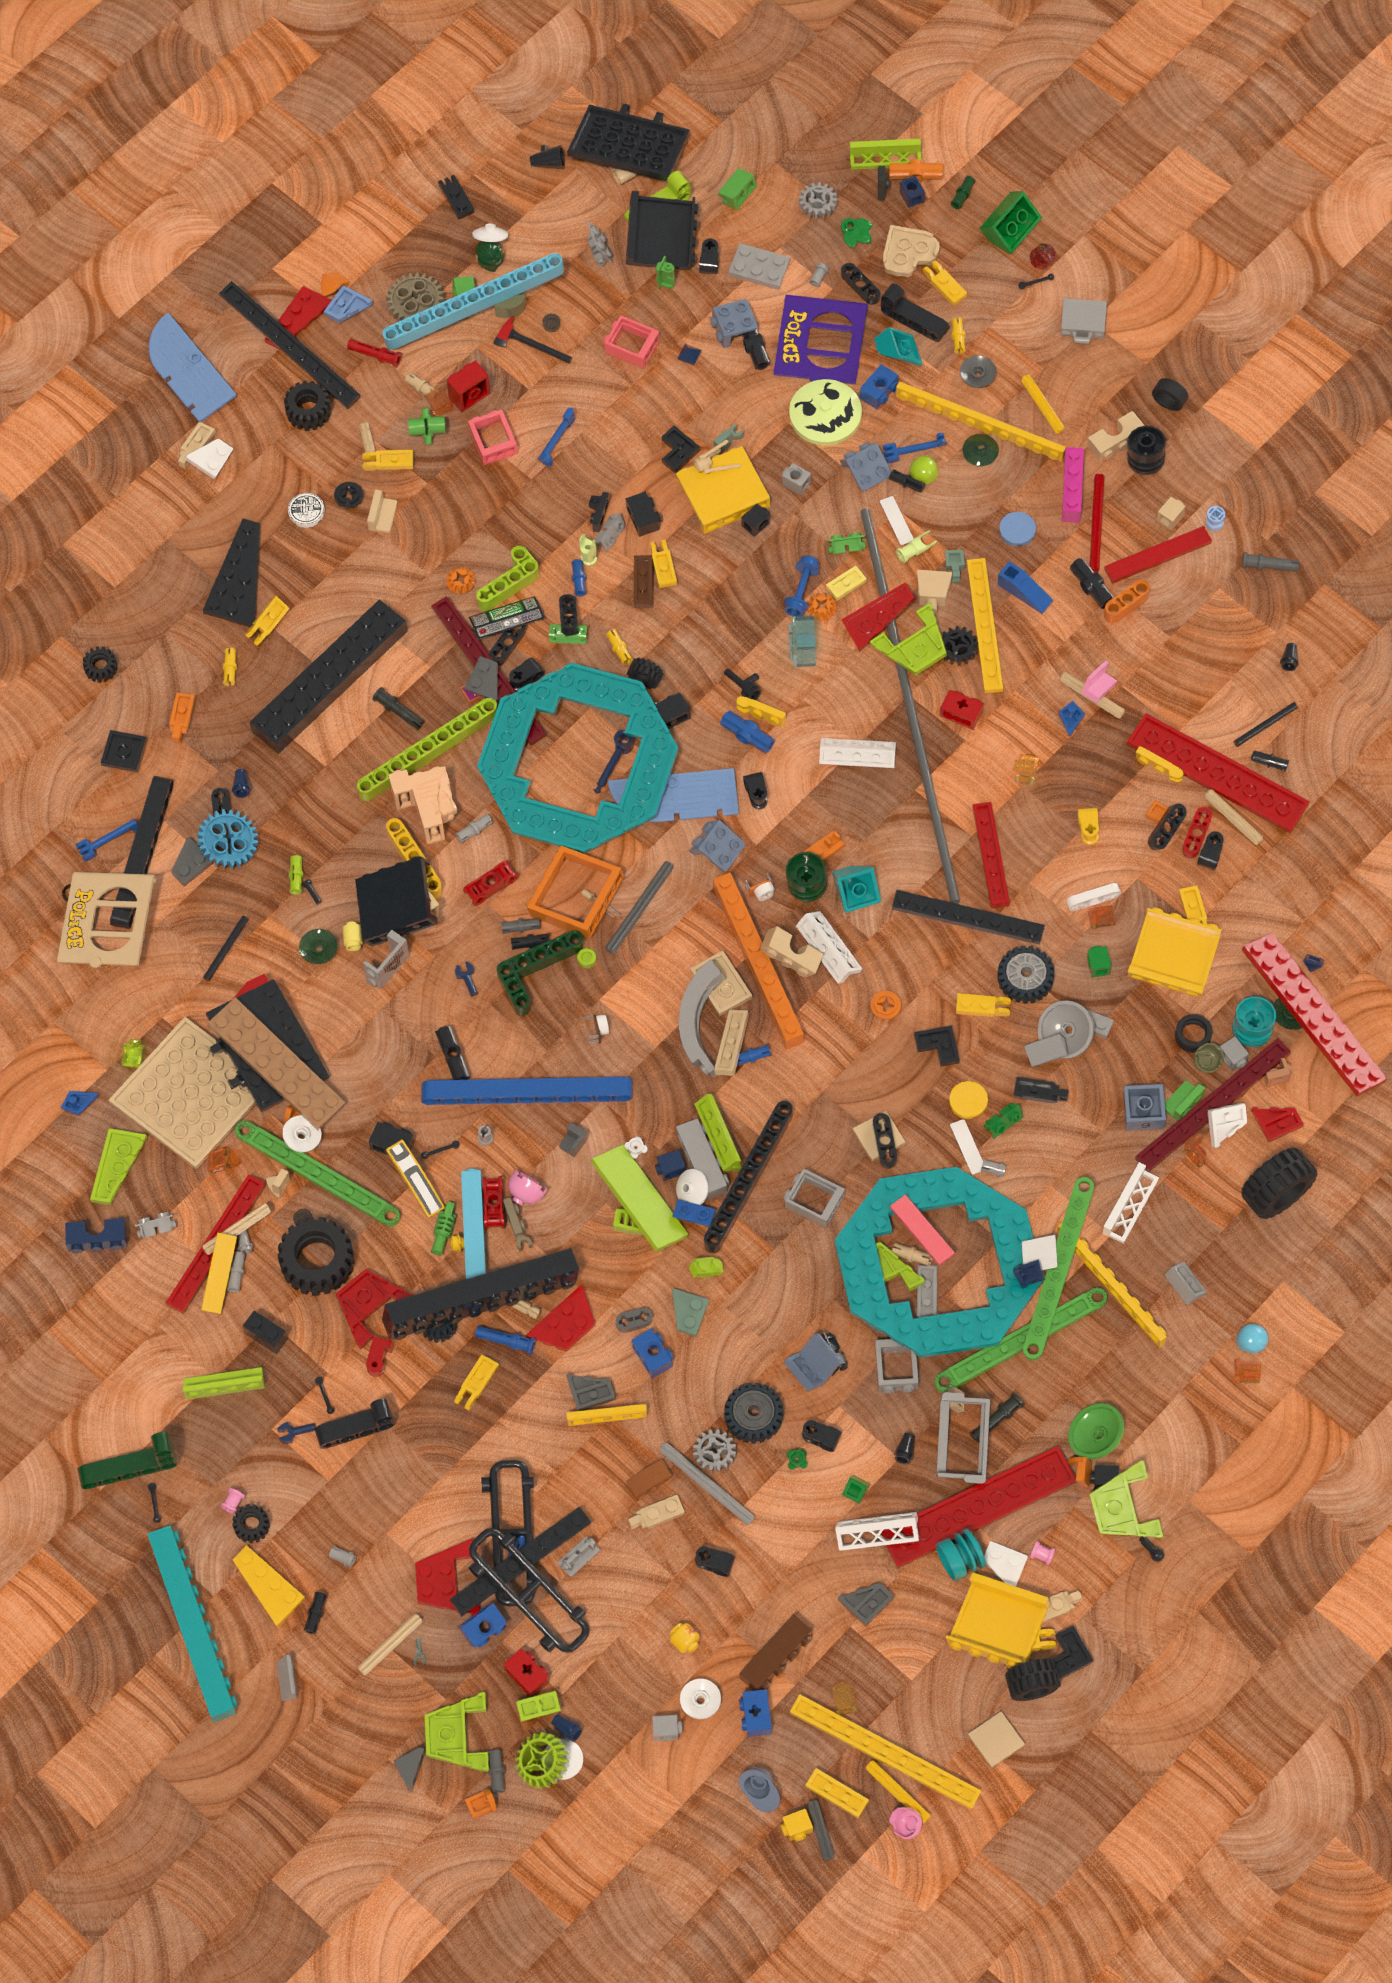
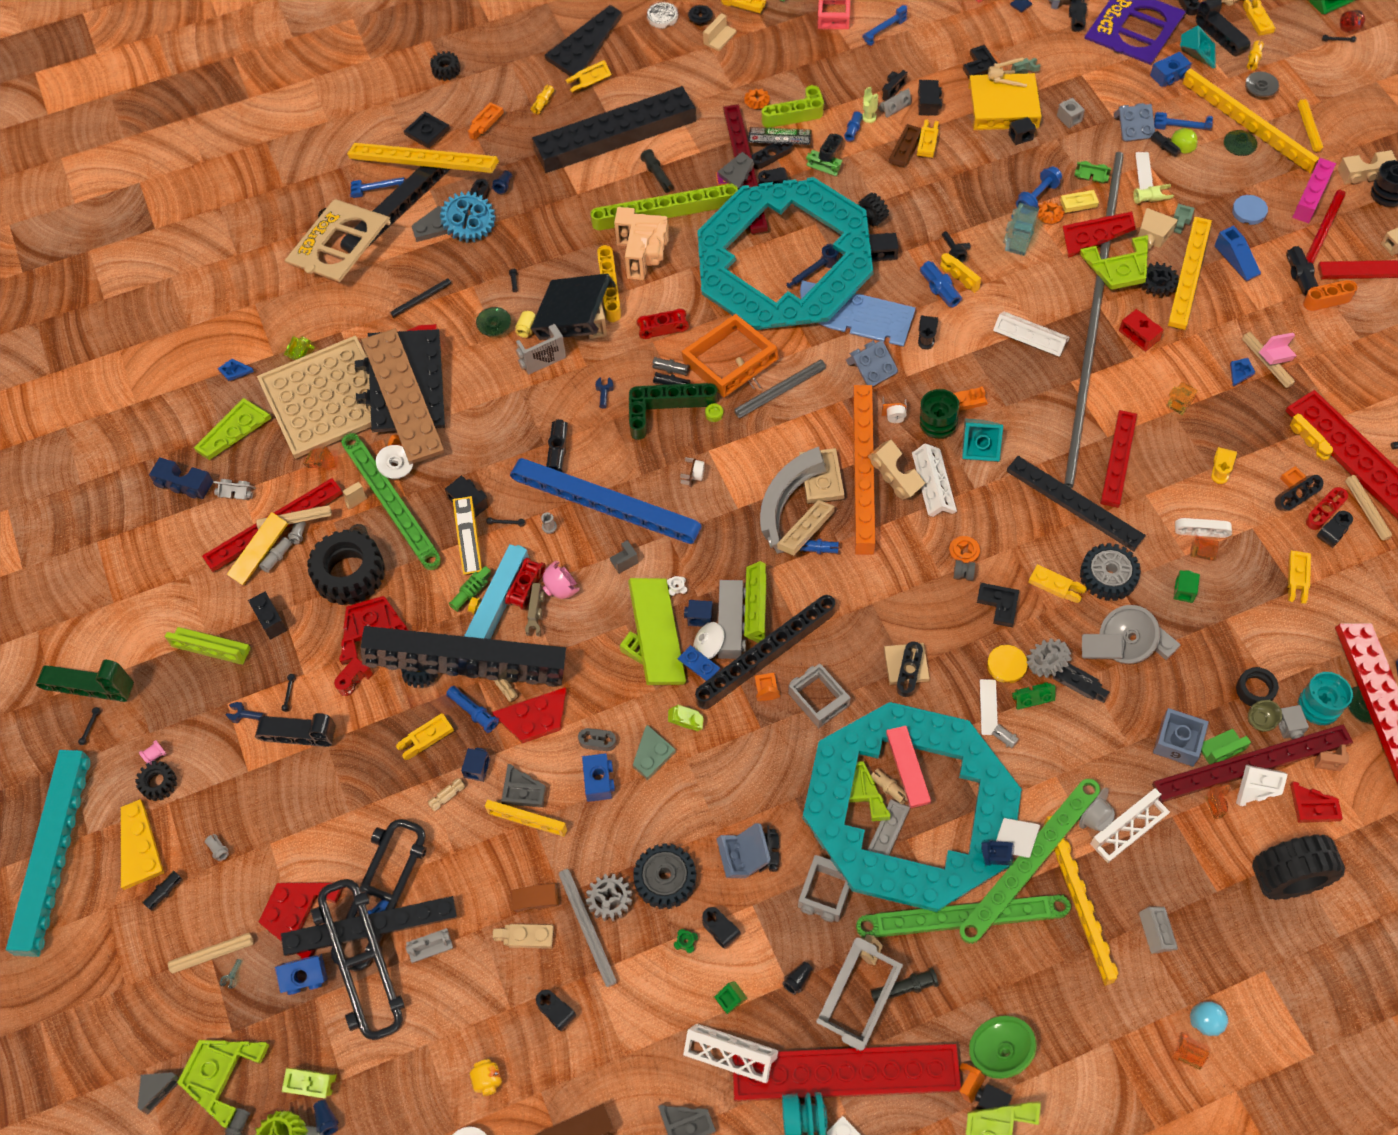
camera: 25 degrees right, 5 degrees down
light grey slope [277,1655,297,1701] -> none
lime pin [288,855,304,895] -> none
light grey pin [455,814,493,844] -> none
red brick [503,1648,550,1698] -> none
yellow pin [606,629,633,666] -> none
yellowish green dish [789,379,862,446] -> none
light grey piece [1061,298,1107,344] -> none
yellow panel [1127,907,1222,998] -> none
none -> yellow plate [347,143,499,173]
none -> tan axle [428,778,465,811]
none -> dark blue brick [461,748,491,782]
none -> orange tile [755,673,781,701]
none -> dark grey wheel [953,560,975,581]
none -> light grey gear [1027,638,1071,678]
none -> light grey piece [1079,787,1115,831]

